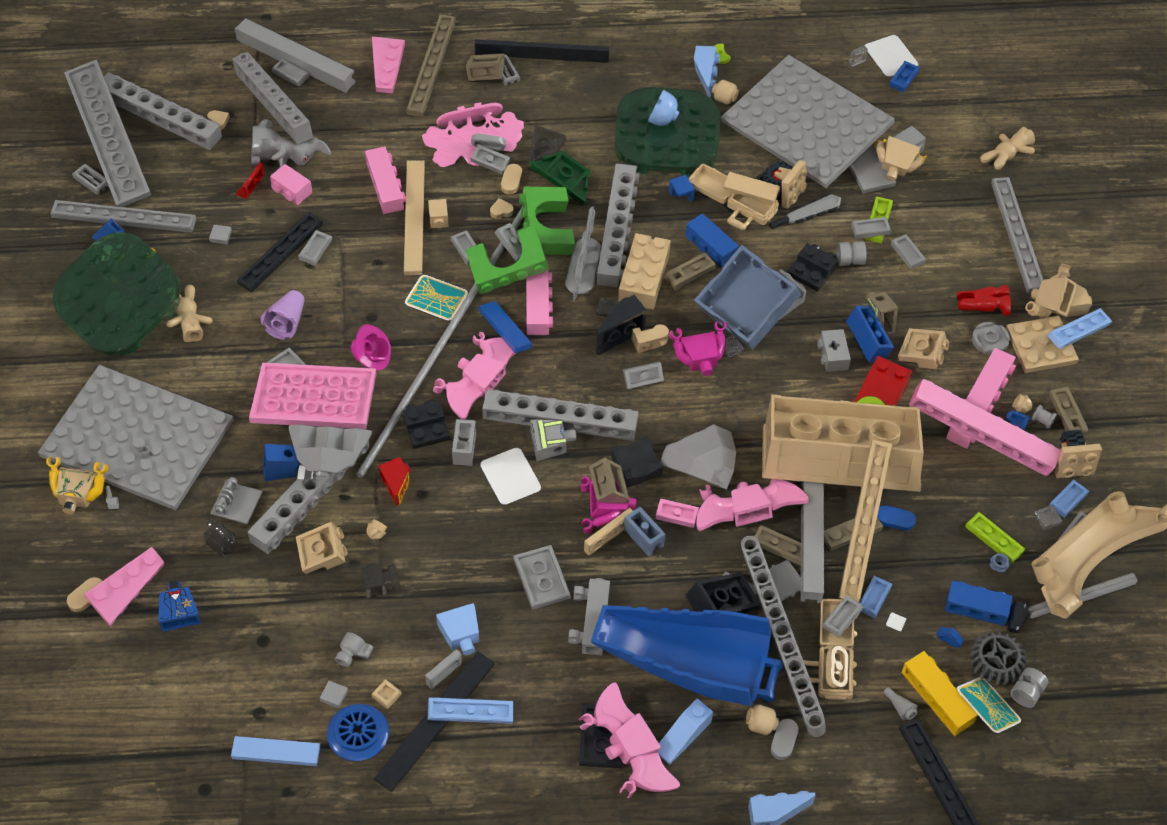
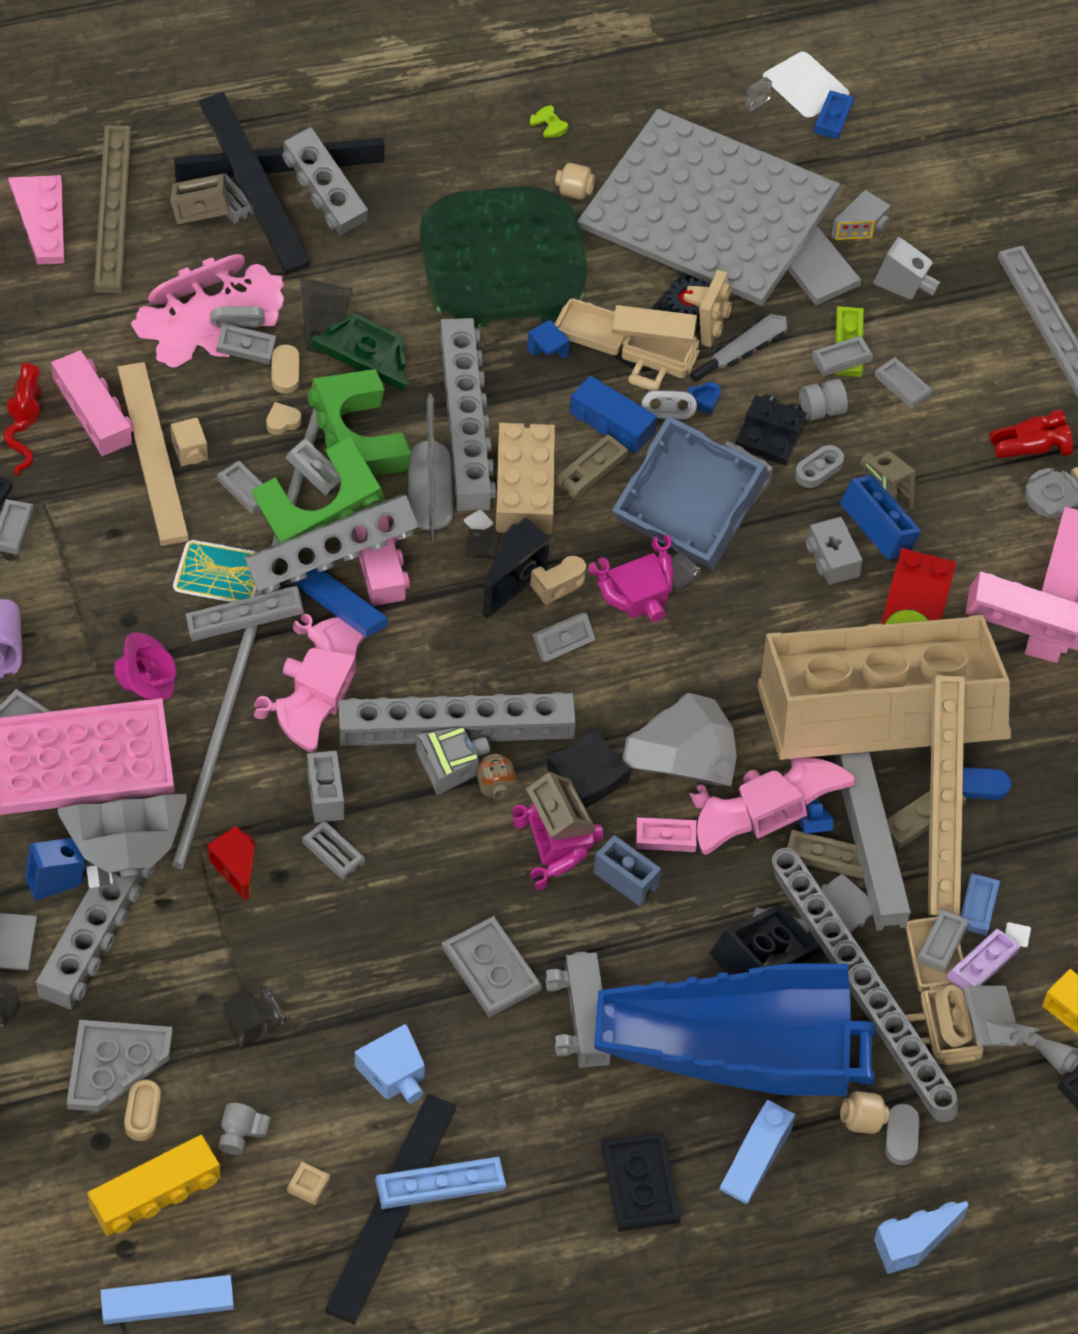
camera: 15 degrees left, 0 degrees up
tan plate [296,522,347,574] -> none
light grey tile [320,681,348,708] -> none
blue piece [327,704,389,761] -> none
tan plate [367,519,387,540] -> none
black plate [402,400,450,449] -> none
light grey tile [425,649,462,689] -> none
white sticker [480,448,541,504] -> none
bright pink torso [578,683,680,798] -> none
tan tile [584,508,634,556] -> none
light blue cylinder [648,90,679,126] -> none
light blue slope [694,46,720,97] -> none
tan torso [874,136,927,181] -> none
tan plate [898,328,949,369] -> none
tan animal [980,127,1035,170] -> none
none -> red animal [3,363,42,475]
none -> light grey plate [67,1020,173,1112]
none -> yellow brick [87,1134,221,1236]
none -> tan tile [124,1080,161,1141]
none -> light grey tile [186,586,304,642]
none -> black tile [199,91,310,275]
none -> light grey brick [244,494,418,593]
none -> light grey brick [282,127,368,236]
none -> light grey tile [302,820,365,880]
none -> white sticker [464,510,493,534]
none -> dark tan head [476,754,517,800]
none -> light grey plate [641,390,697,419]
none -> blue tile [686,382,721,415]
none -> light grey plate [795,445,844,488]
none -> blue tile [798,798,833,834]
none -> light grey torso [873,236,940,299]
none -> lavender tile [947,929,1021,991]
none -> light grey plate [963,986,1041,1047]

